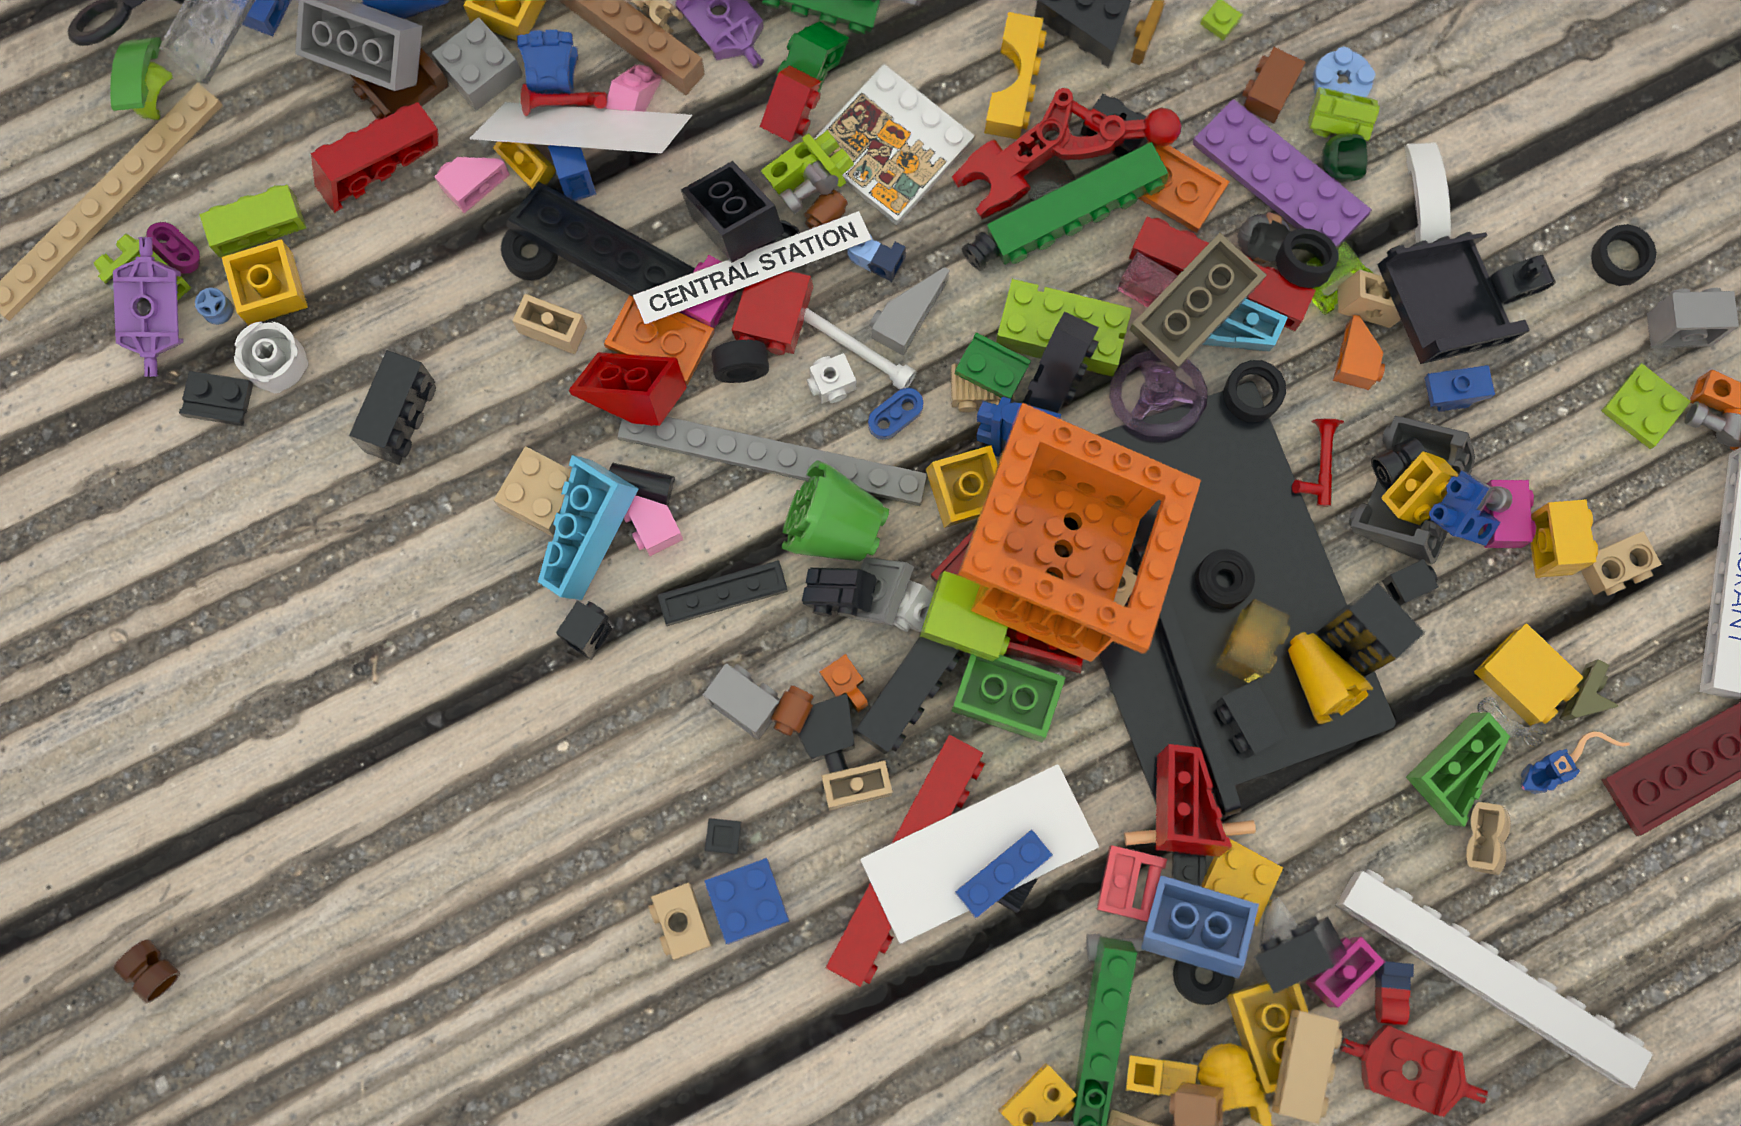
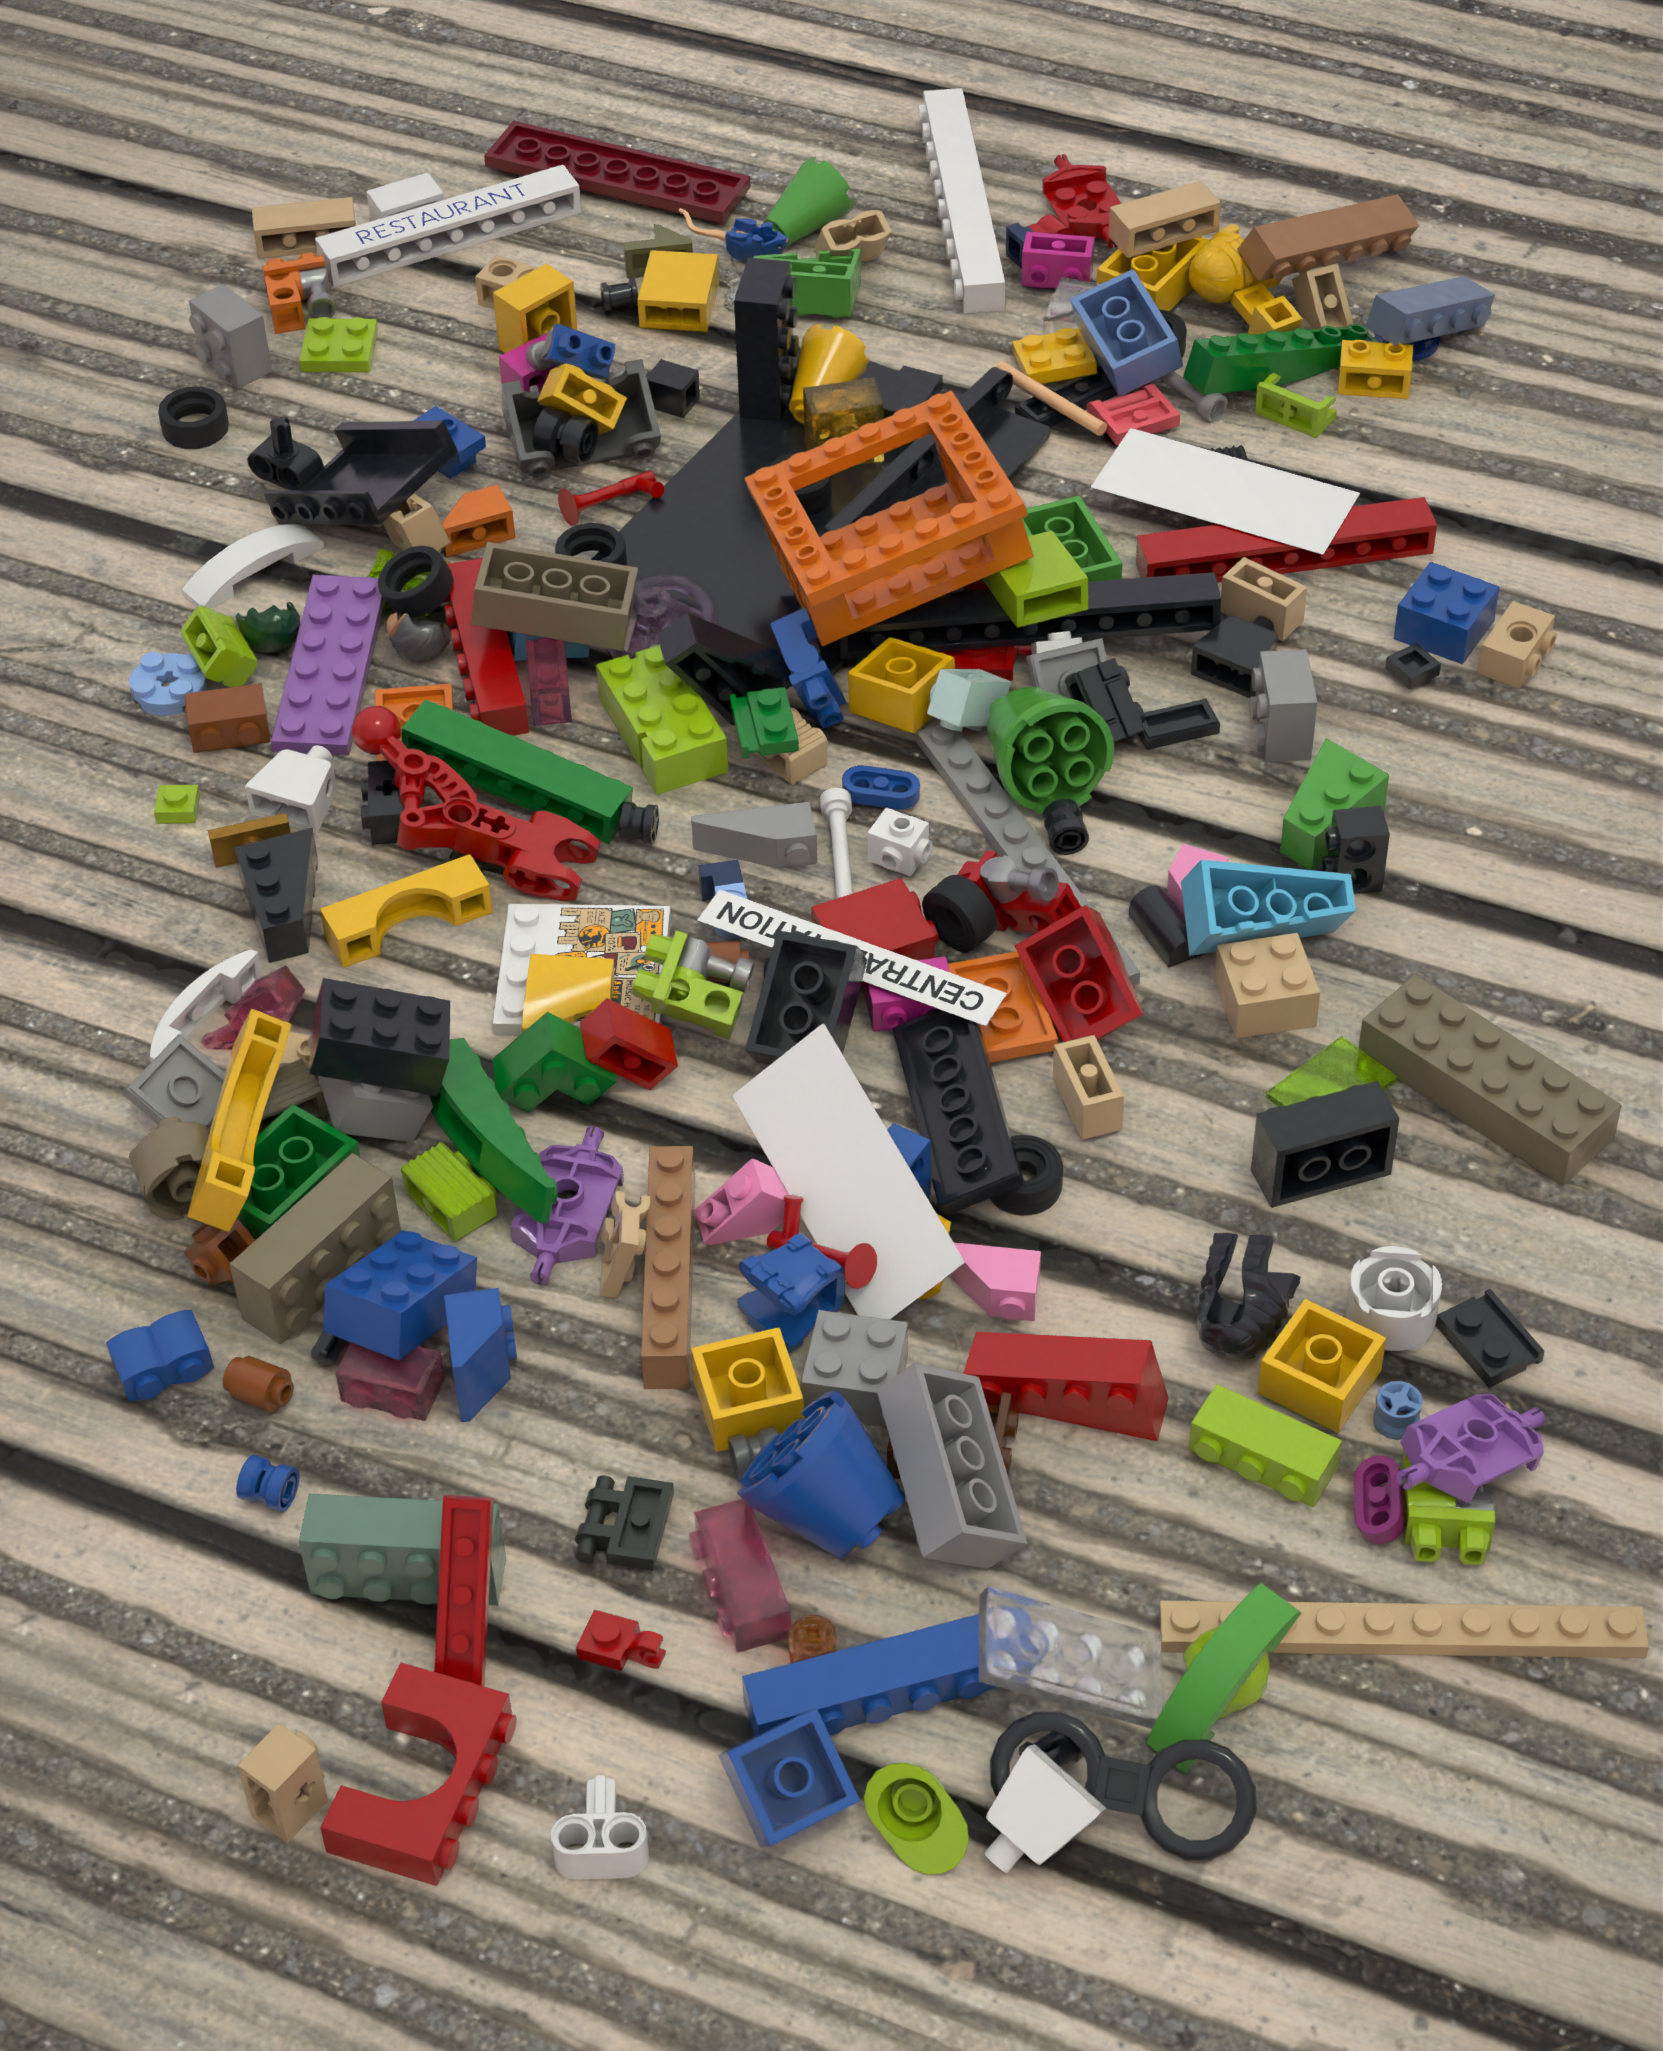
camera: 125 degrees left, 30 degrees down
black tile [658,560,788,626] -> none
dark orange brick [771,685,814,736] -> none
orange plate [819,654,869,712] -> none
blue plate [955,830,1053,918] -> none
red wedge [1156,744,1232,857] -> none
black brick [1254,915,1347,994] -> none
none -> white torso [245,745,337,834]
none -> yellow slope [522,954,615,1033]
none -> black bush [600,278,639,314]
none -> bright green cone [763,157,855,246]
none -> light aqua brick [927,669,1011,731]
none -> hips [957,851,1081,934]
none -> black wheel [1042,799,1089,855]
none -> black tile [1138,699,1220,750]
none -> black hair [1196,1233,1301,1362]
none -> lime hinge [1255,373,1337,438]
none -> clear neon green piece [1266,1036,1397,1107]
none -> bright green wedge [1280,738,1389,870]
none -> dark tan brick [1358,974,1622,1187]

